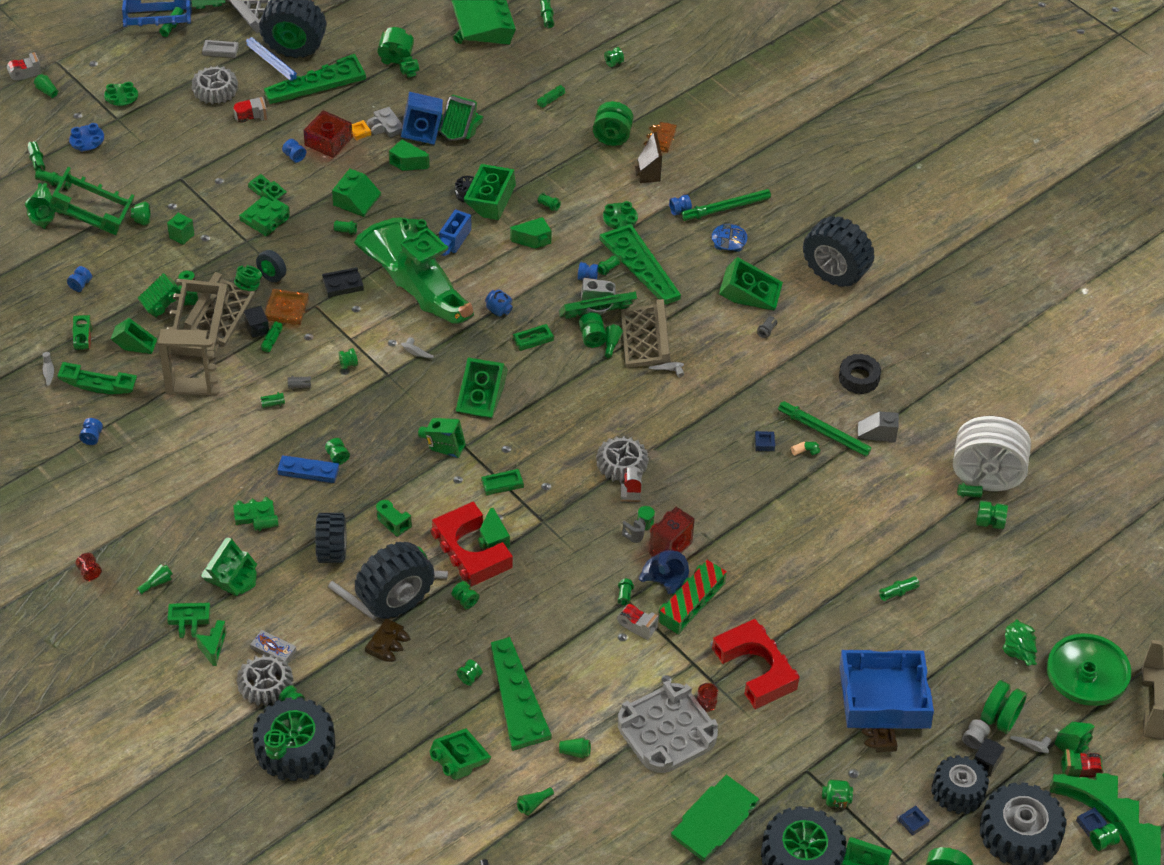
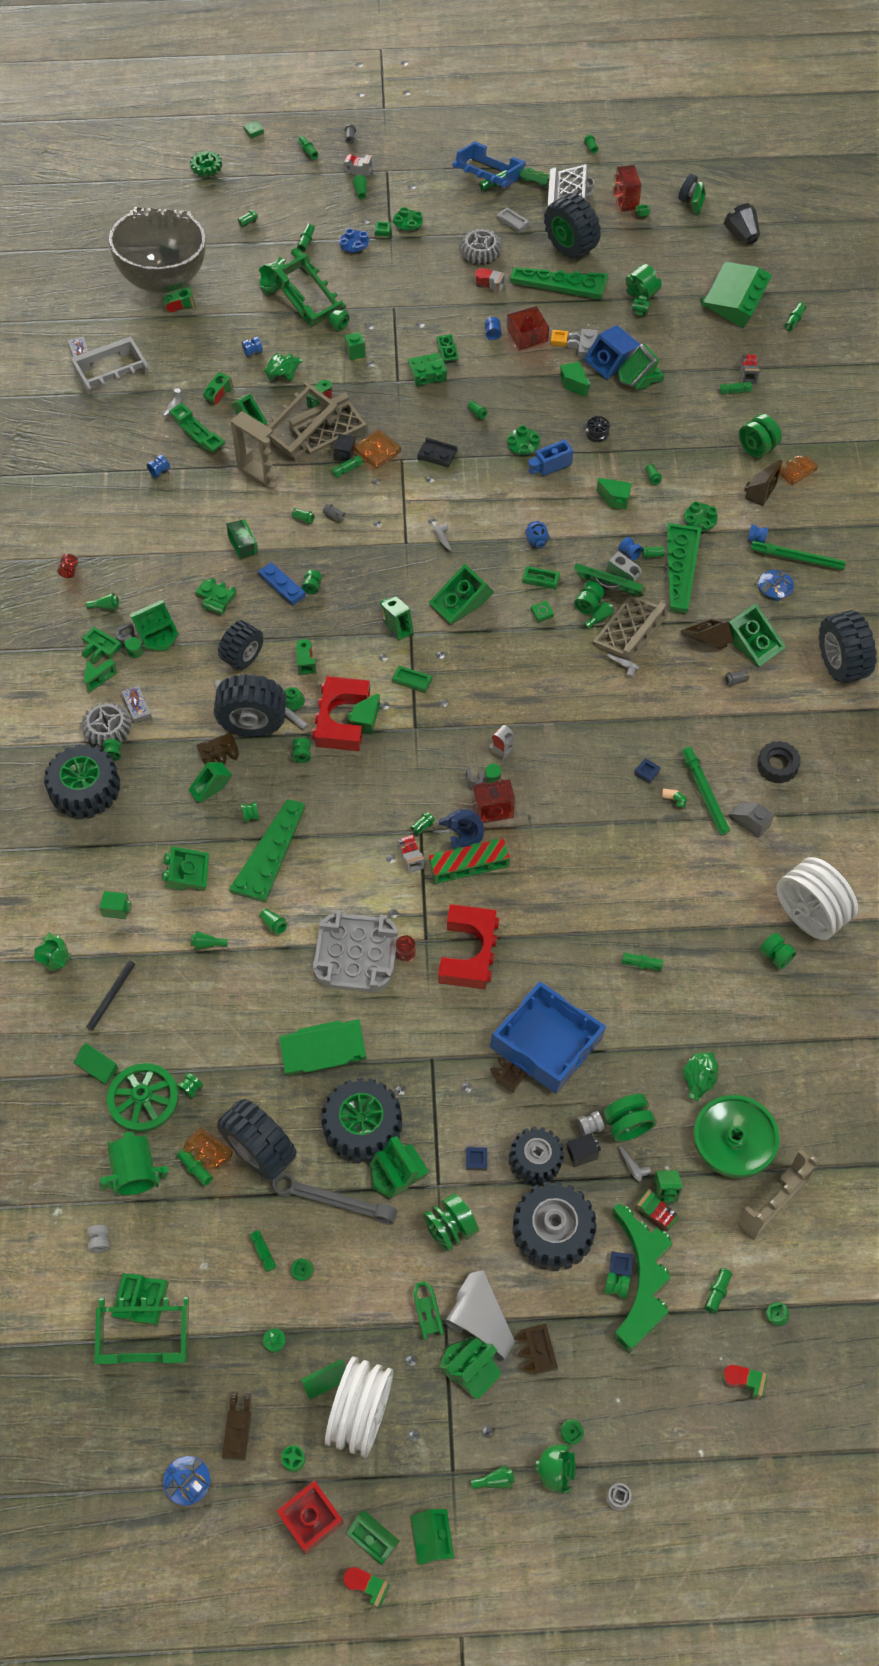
camera: 40 degrees right, 10 degrees up
green brick [138,273,181,318] -> none
green wheel [234,265,262,291] -> none
axle [246,37,297,81] -> none
black wheel [256,250,287,282] -> none
green wheel [264,729,287,759] -> none
green slope [332,168,381,217] -> none
green wheel [338,348,358,370] -> none
green animal [354,218,474,324] -> none
green slope [464,164,516,220] -> none
light grey gear [596,436,649,483] -> none
green wheel [604,47,624,67] -> none
green head [822,780,853,808] -> none
green pin [957,483,983,498] -> none
none -> green brick [99,891,132,920]
none -> leg [115,623,143,659]
none -> green slope [188,762,233,803]
none -> piece [226,519,258,559]
none -> green hair [264,353,303,381]
none -> green tile [375,221,391,237]
none -> green tile [530,600,554,623]
none -> dark brown slope [681,618,733,649]
none -> leg [741,354,760,384]

